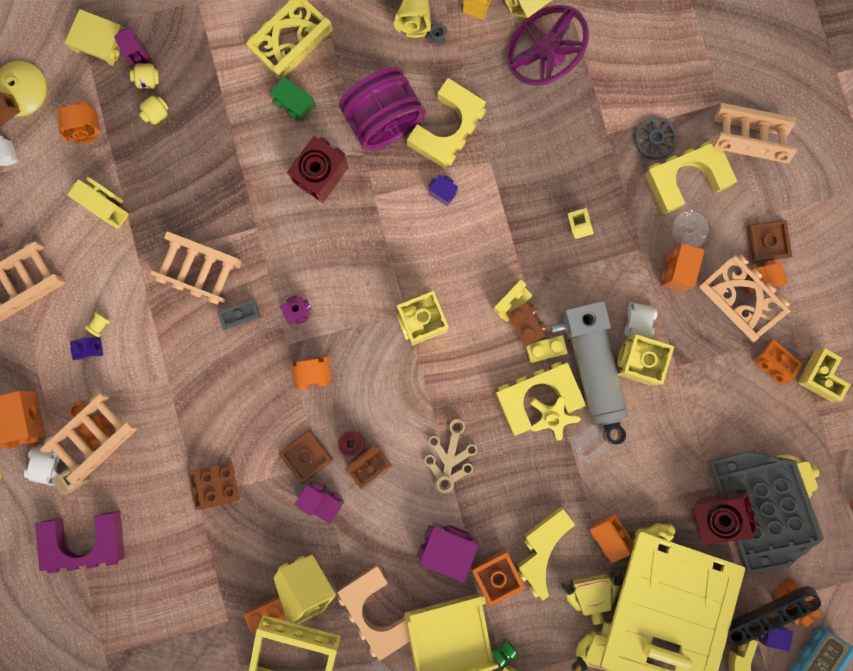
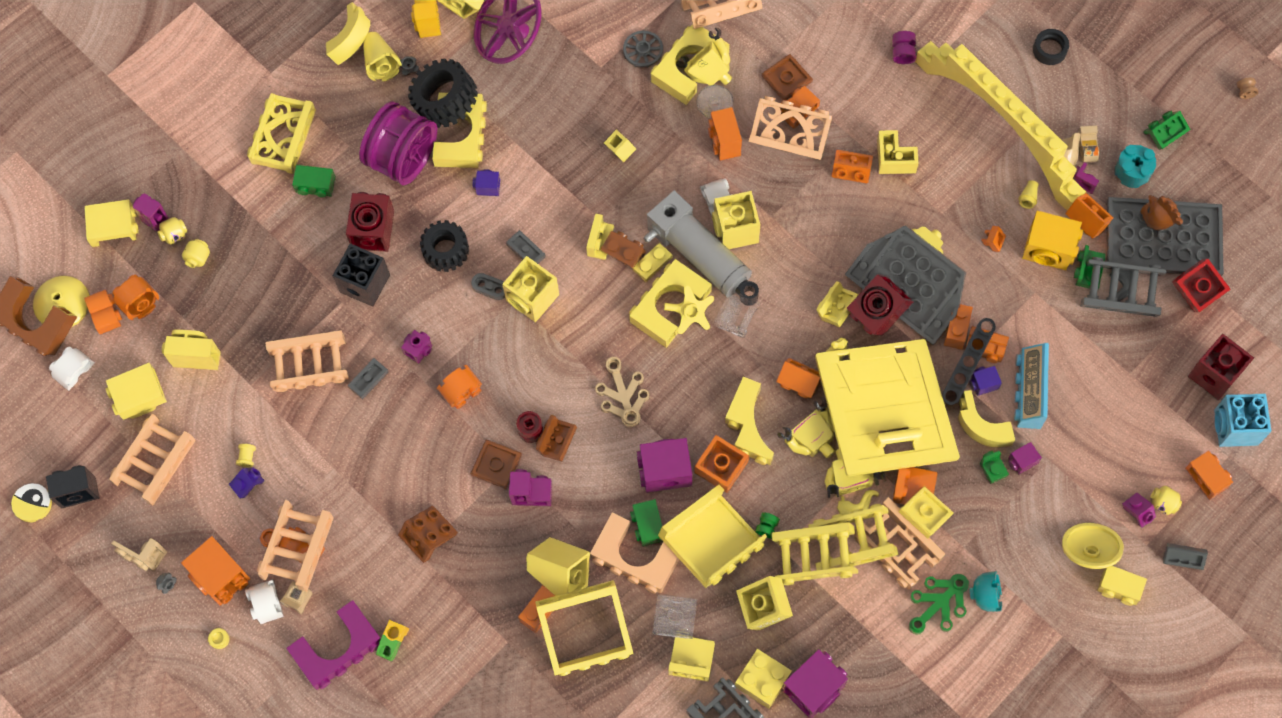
camera: 25 degrees left, 15 degrees down
none -> orange brick [84,289,123,335]
none -> light yellow brick [105,363,167,420]
none -> black brick [332,244,390,307]
none -> leg [376,620,409,661]
none -> black tyre [408,59,478,128]
none -> black tyre [420,220,469,272]
none -> dark grey plate [471,273,505,300]
none -> dark grey plate [506,230,546,264]
none -> green brick [630,499,663,547]
none -> light yellow torso [677,28,732,86]
none -> light yellow bracket [816,281,859,327]
none -> orange brick [943,304,973,350]

